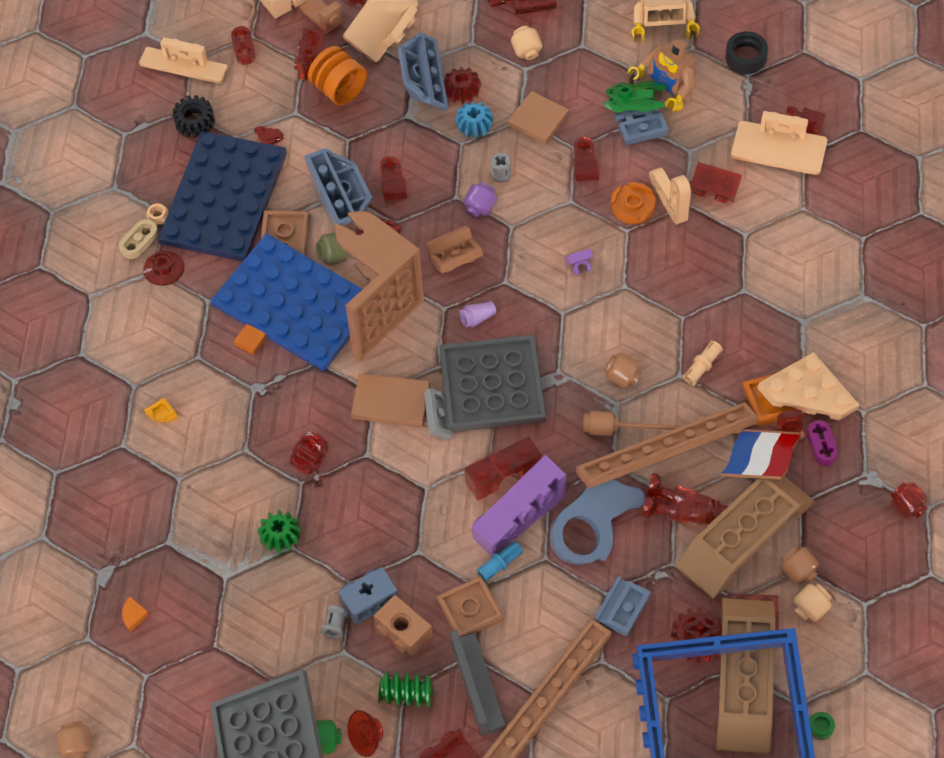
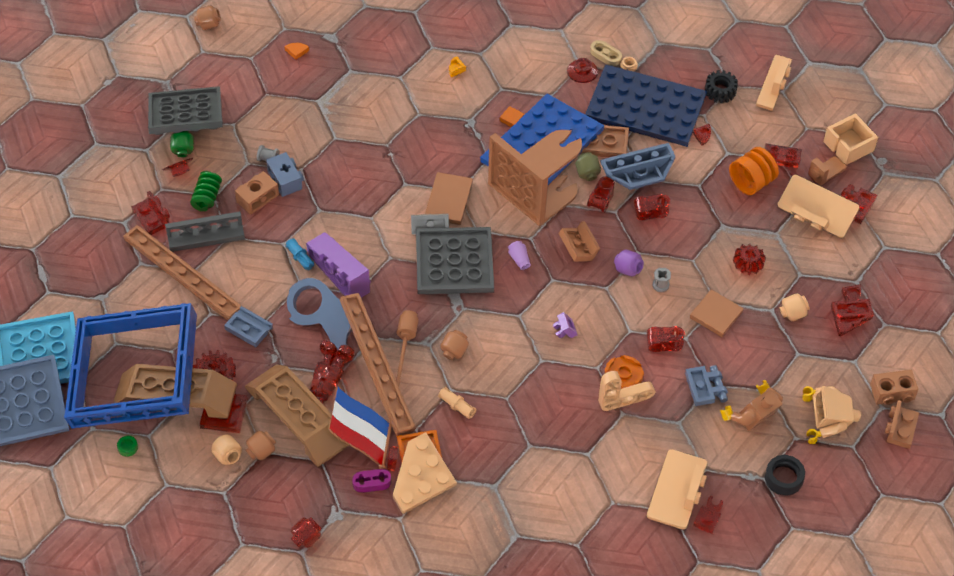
camera: 90 degrees right, 5 degrees down
clear red beam [231,26,255,65] -> none
green gear [258,510,301,554] -> none
clear red gear [290,432,328,474] -> none
sand blue wedge [398,32,449,111] -> none
nougat tile [436,576,504,637] -> none
dark azure gear [455,100,493,139] -> none
clear red arch [465,436,541,501] -> none
green piece [604,81,667,113] -> none
clear red bracket [689,162,742,204] -> none

